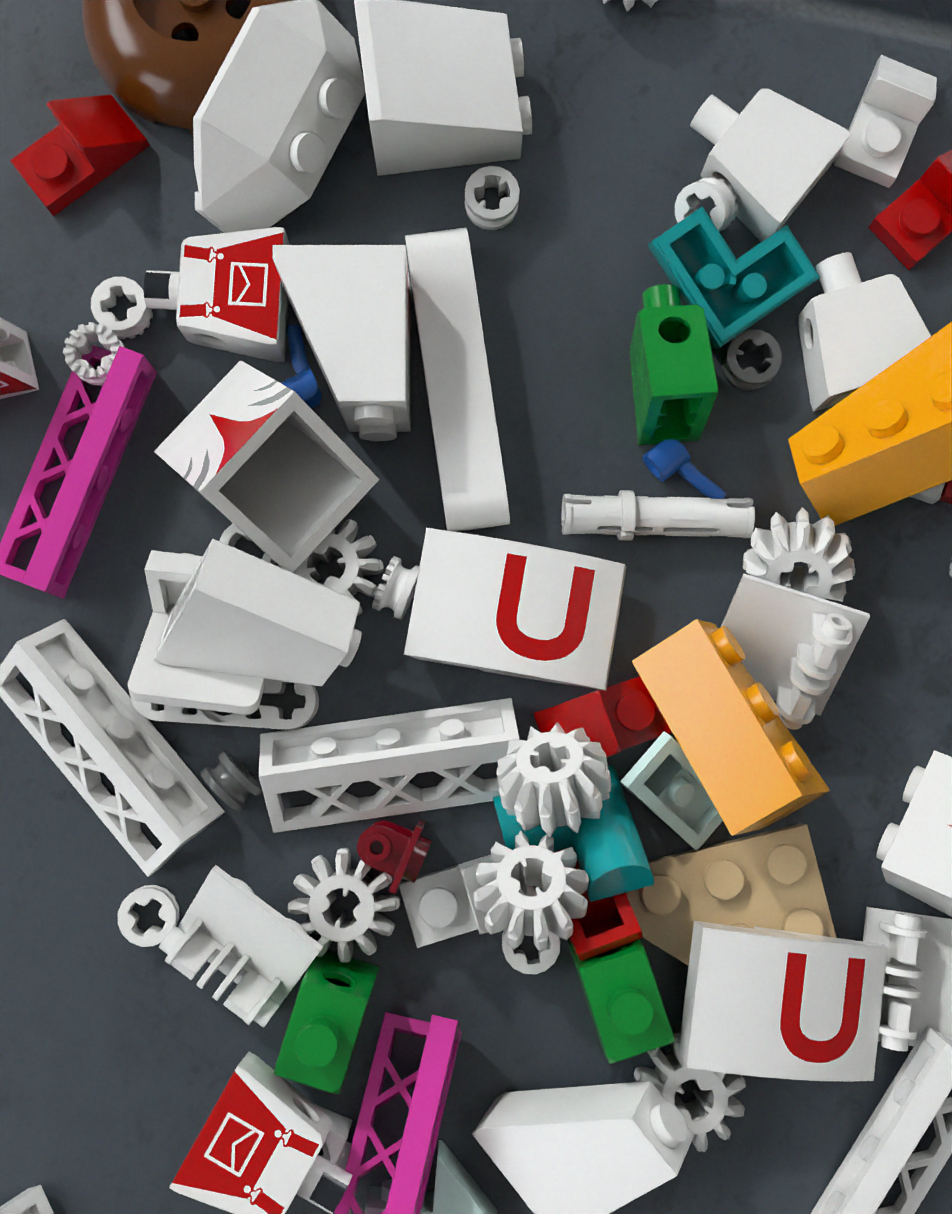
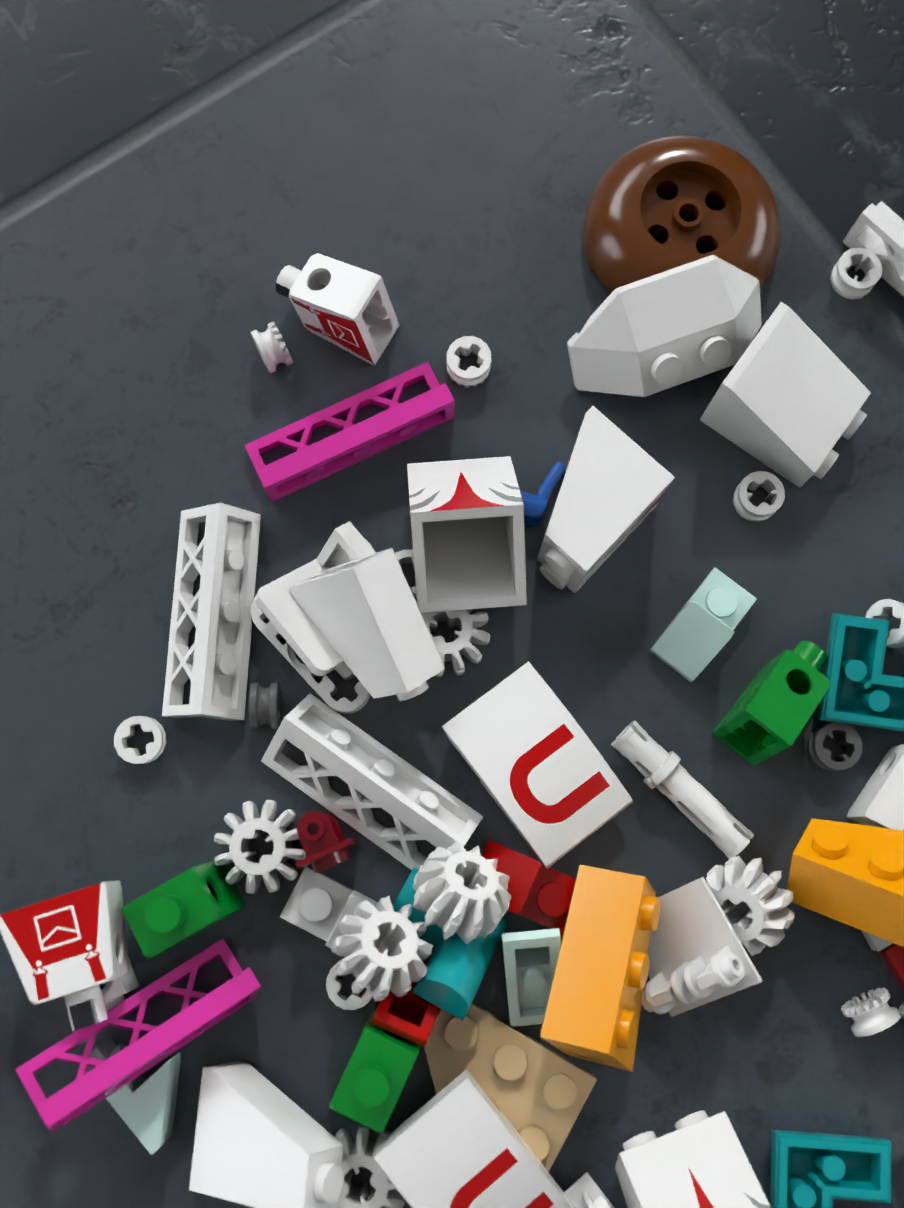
camera: 45 degrees right, 5 degrees down
red slope [10,95,150,217] -> none
white bush [63,322,125,386] -> none
torso [143,227,290,362] -> none
white hinge [158,865,323,1028] -> none
white bush [372,556,419,620] -> none
white beam [405,227,510,532] -> none
blue hand [642,439,727,499] -> none
none -> light aqua slope [649,567,757,682]

